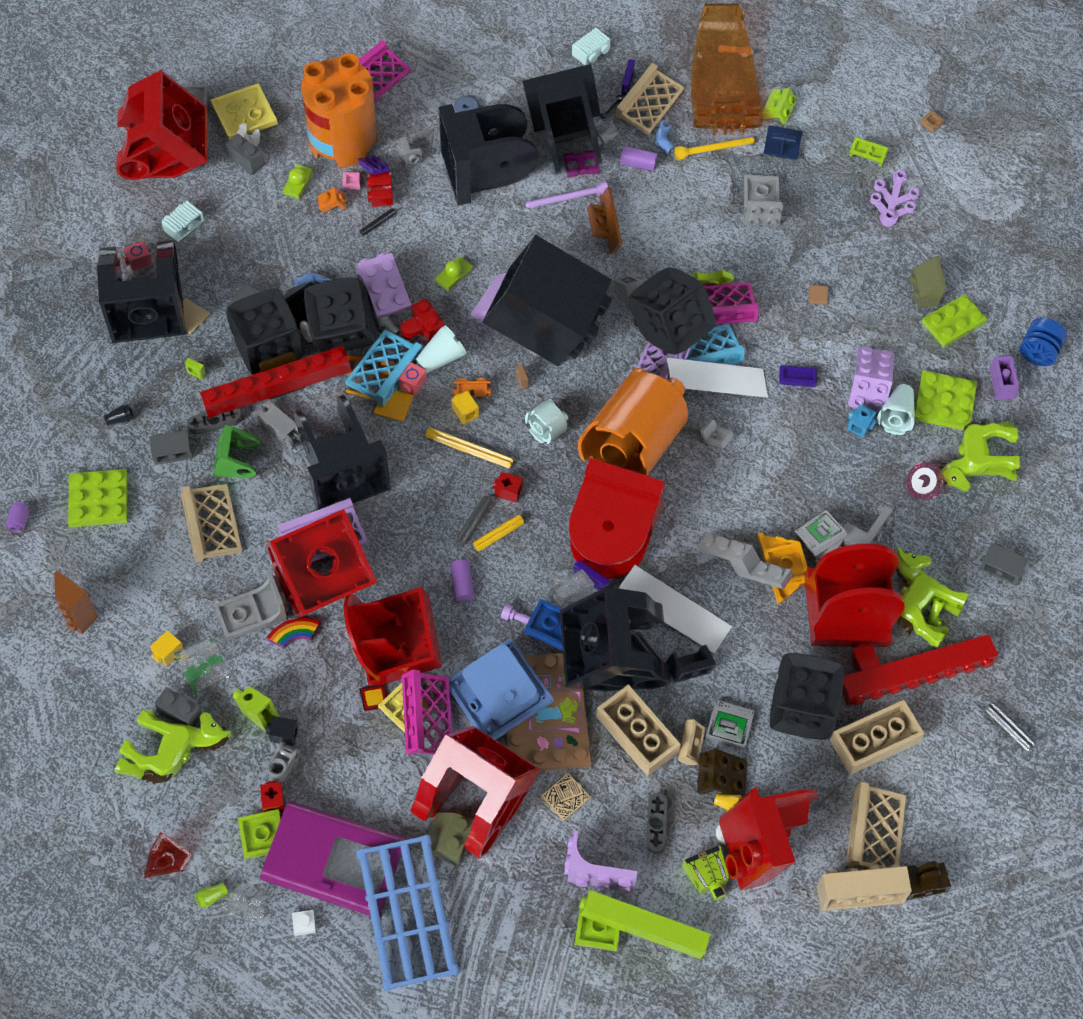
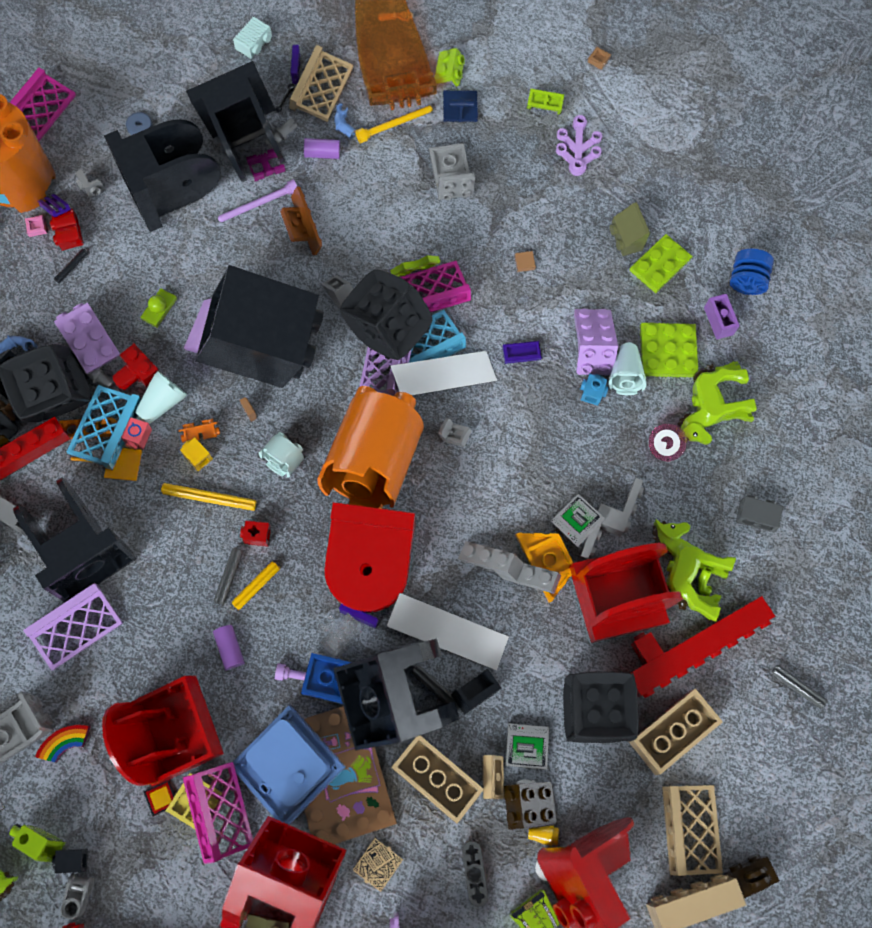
camera: 15 degrees left, 10 degrees up
red brick [266,509,377,617] -> none
orange bracket [318,187,347,213] -> none

